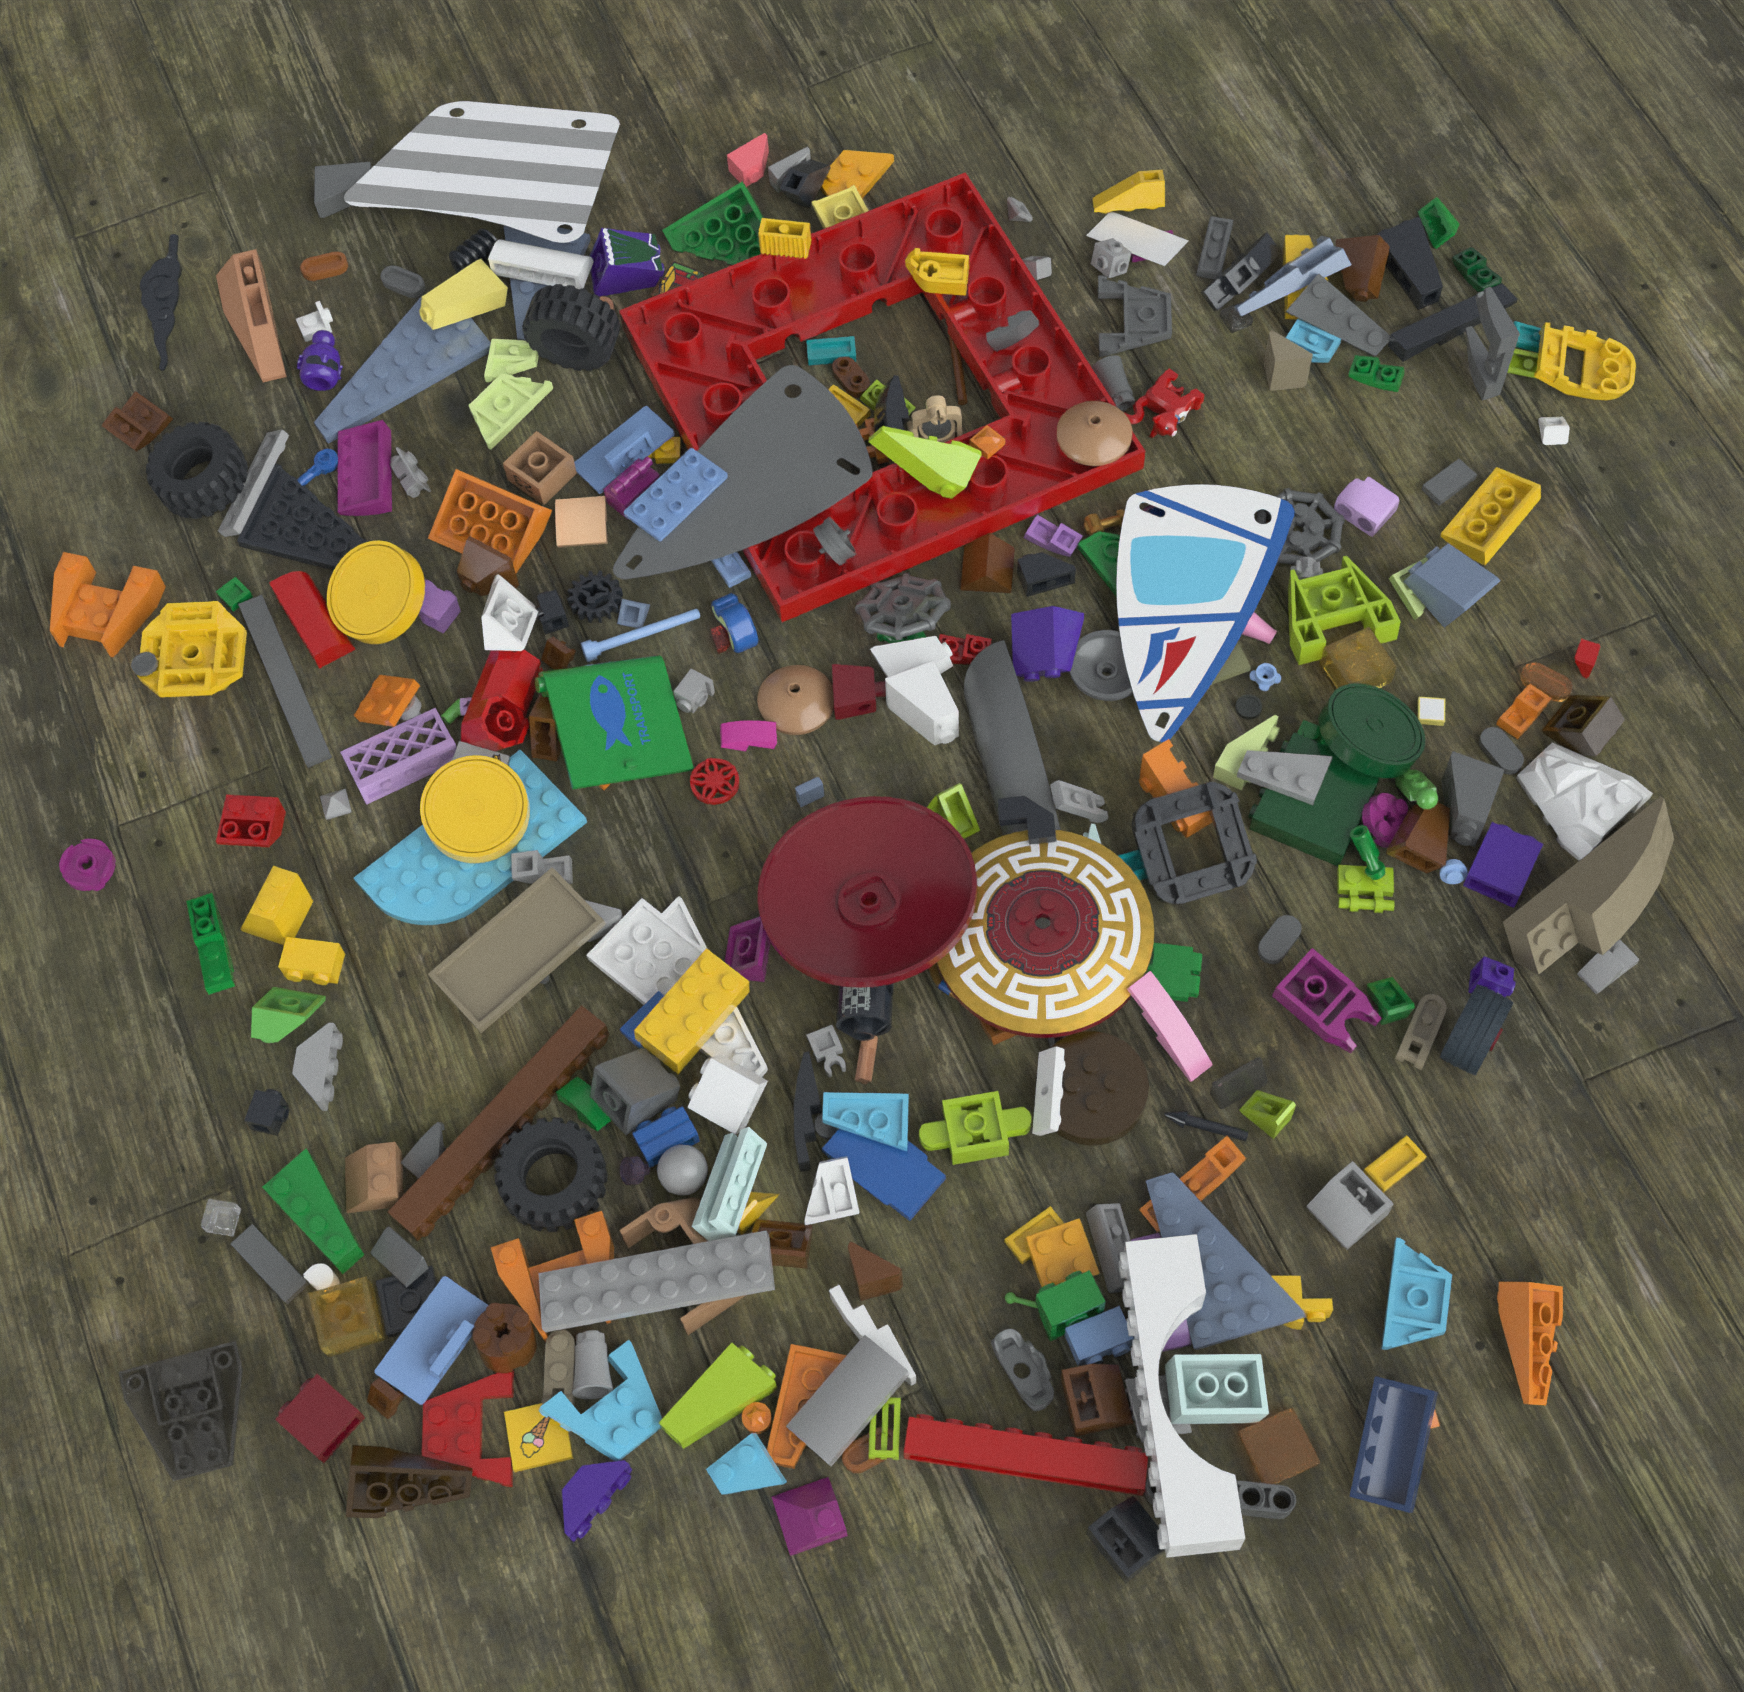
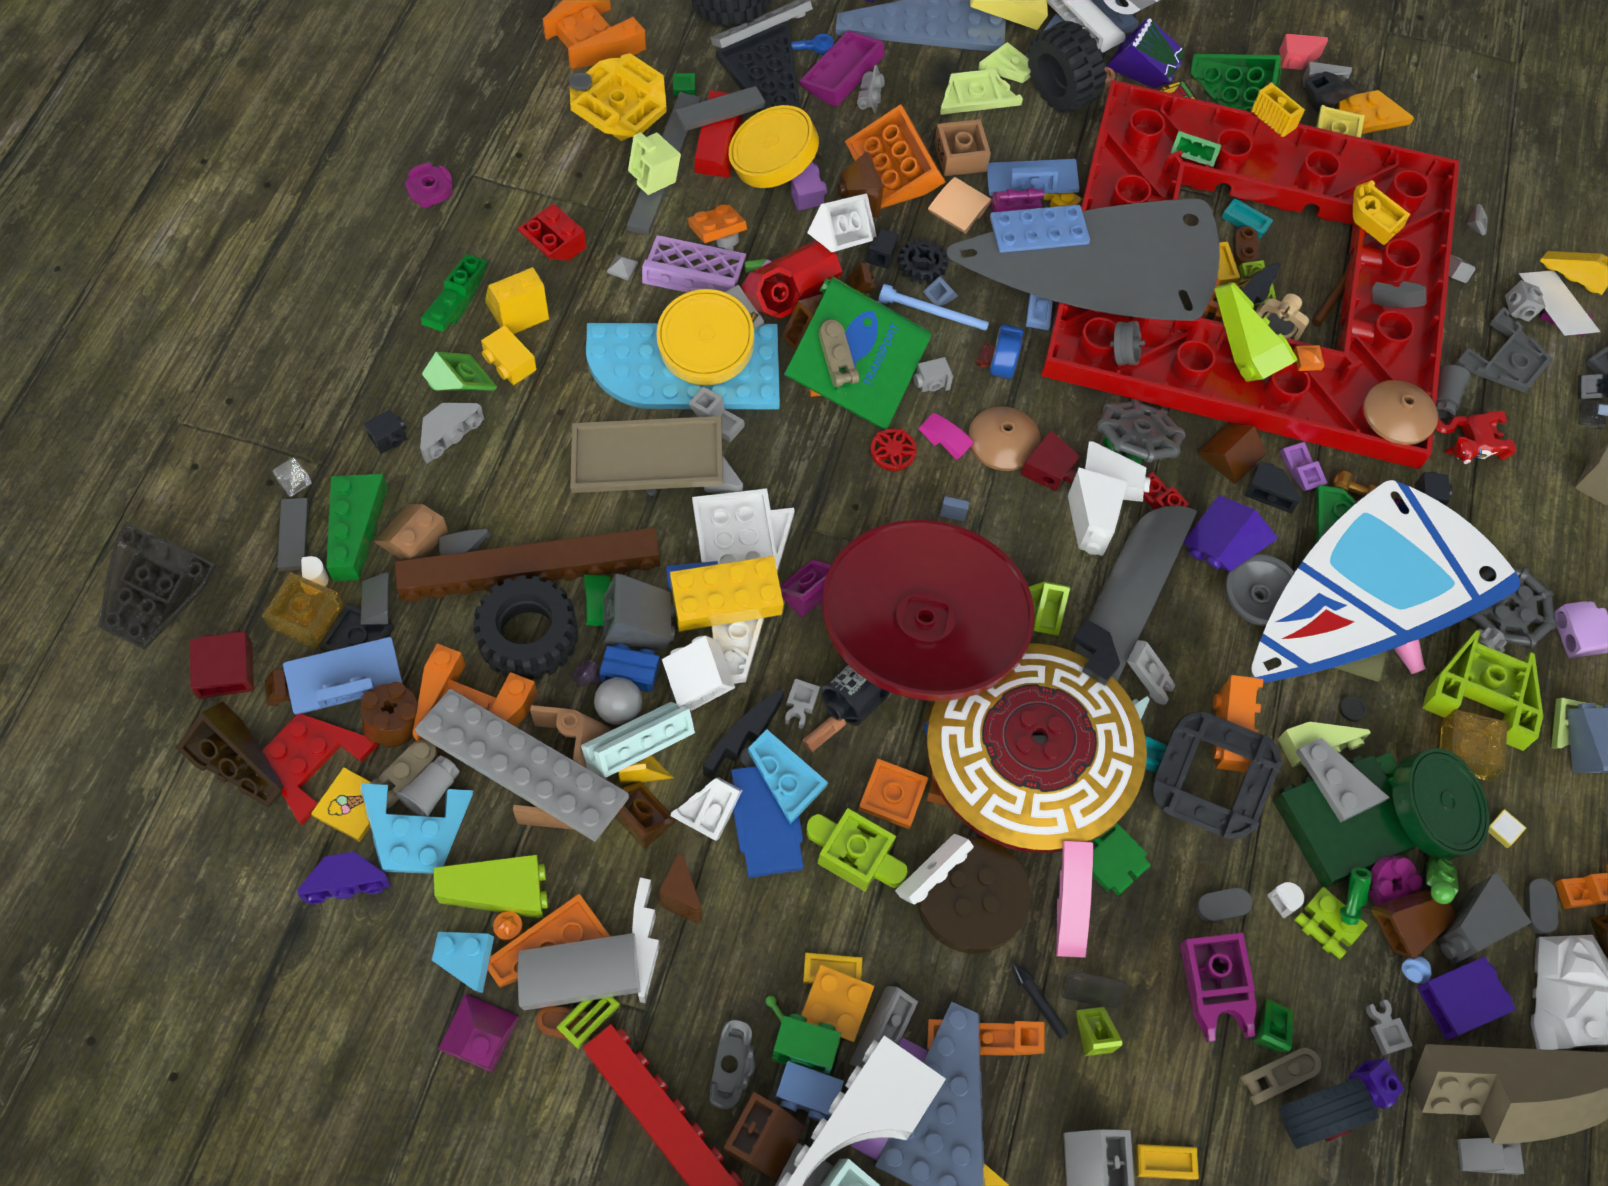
camera: 30 degrees right, 0 degrees up
light blue plate [1250,663,1281,691] -> none
none -> yellowish green plate [628,132,681,195]
none -> dark grey tile [675,86,765,131]
none -> dark tan plate [818,320,859,387]
none -> orange plate [858,759,928,830]
none -> green slope [1170,131,1221,167]
none -> white brick [1268,882,1304,918]
none -> light grey plate [1366,1000,1413,1056]
none -> black brick [1414,471,1452,506]

